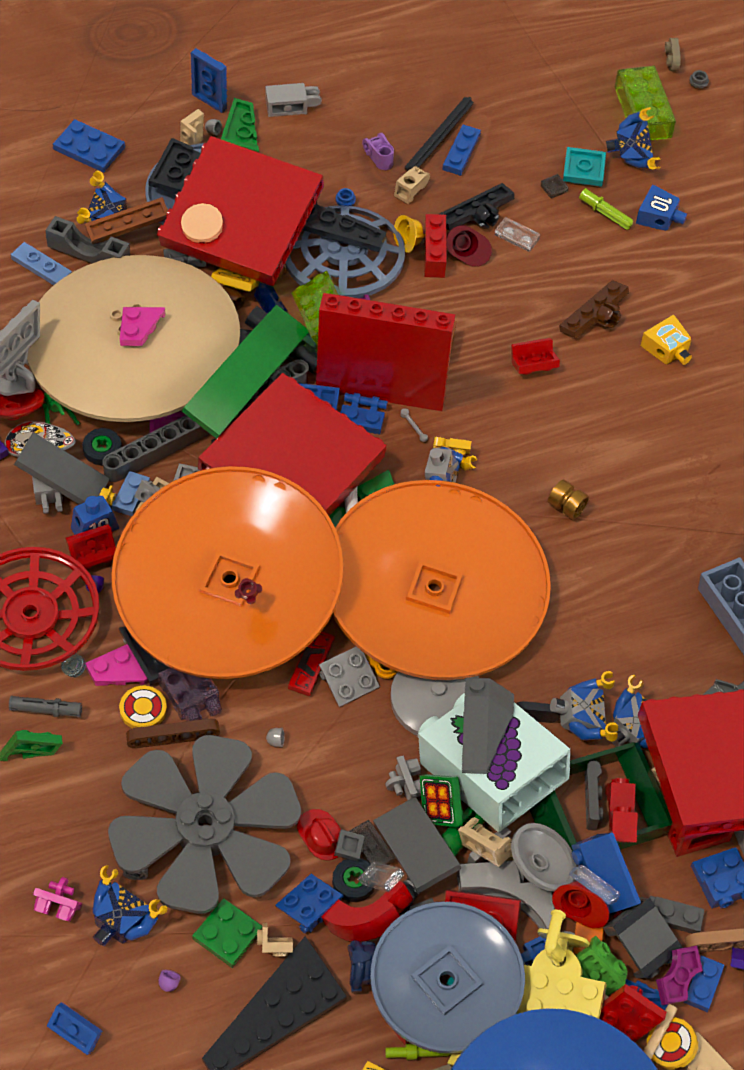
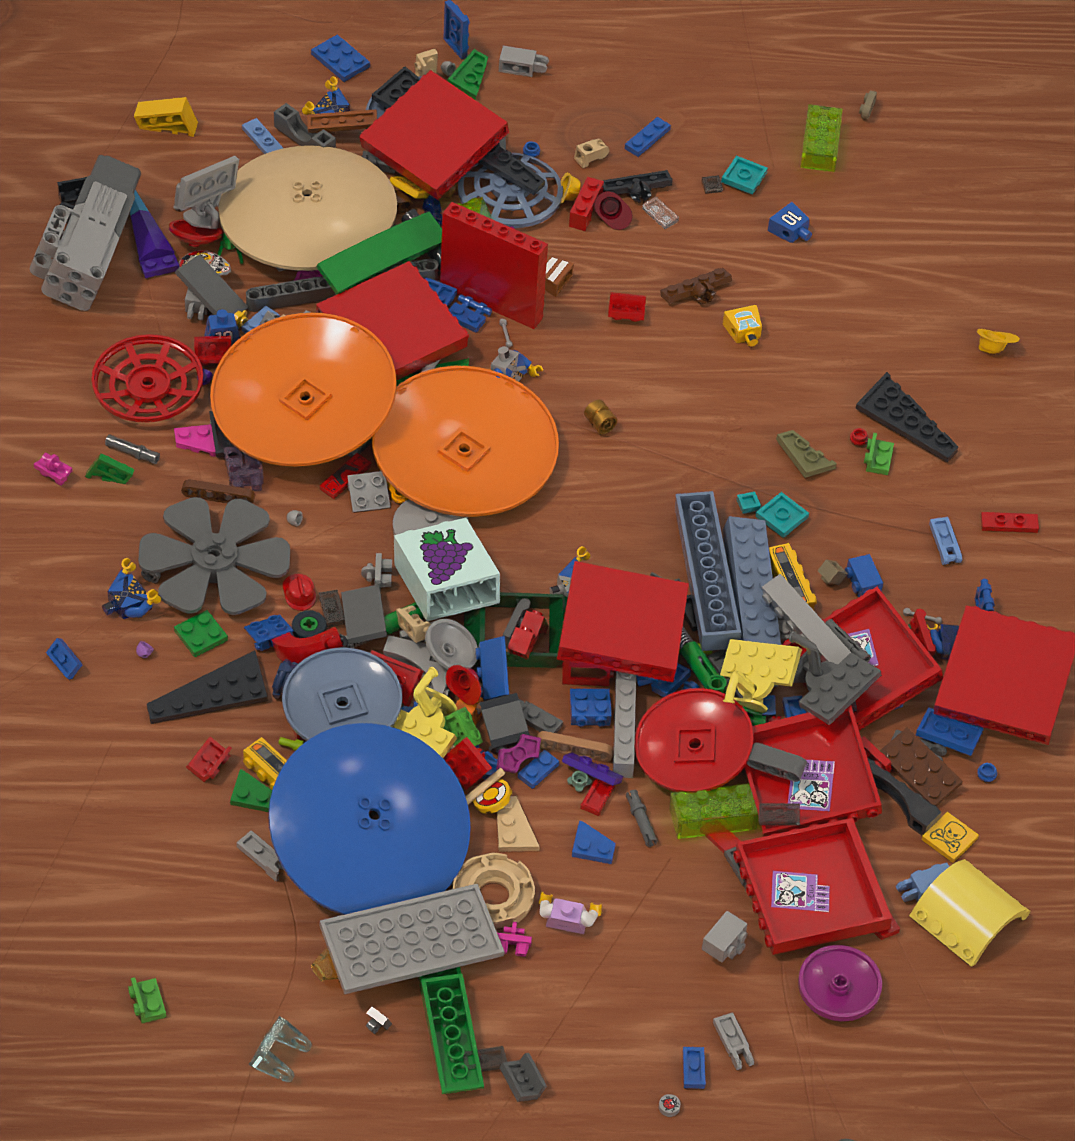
camera: 20 degrees right, 5 degrees down
dark pink hips [33,877,82,922] -> none
clear light blue tile [61,653,86,678] -> none
black bush [82,428,122,466] -> none
tile [119,685,167,729] -> none
dark pink wing [120,307,166,346] -> none
light nougat tile [181,203,223,243] -> none
dark red plate [235,578,262,604] -> none
tan bracket [257,923,293,956] -> none
dark grey tile [334,829,365,862] -> none
clear tile [357,861,404,892] -> none
medium lavender piece [362,133,394,170] -> none
black axle [405,97,474,171] -> none
tile [419,774,463,827] -> none
yellow plate [433,437,472,456] -> none
dark grey wedge [462,678,514,774] -> none
black tile [516,701,560,723] -> none
torso [550,671,618,742] -> none
clear tile [569,865,621,905] -> none
lime axle [579,188,633,230] -> none
torso [606,107,661,169] -> none
dark grey plate [689,70,709,88] -> none

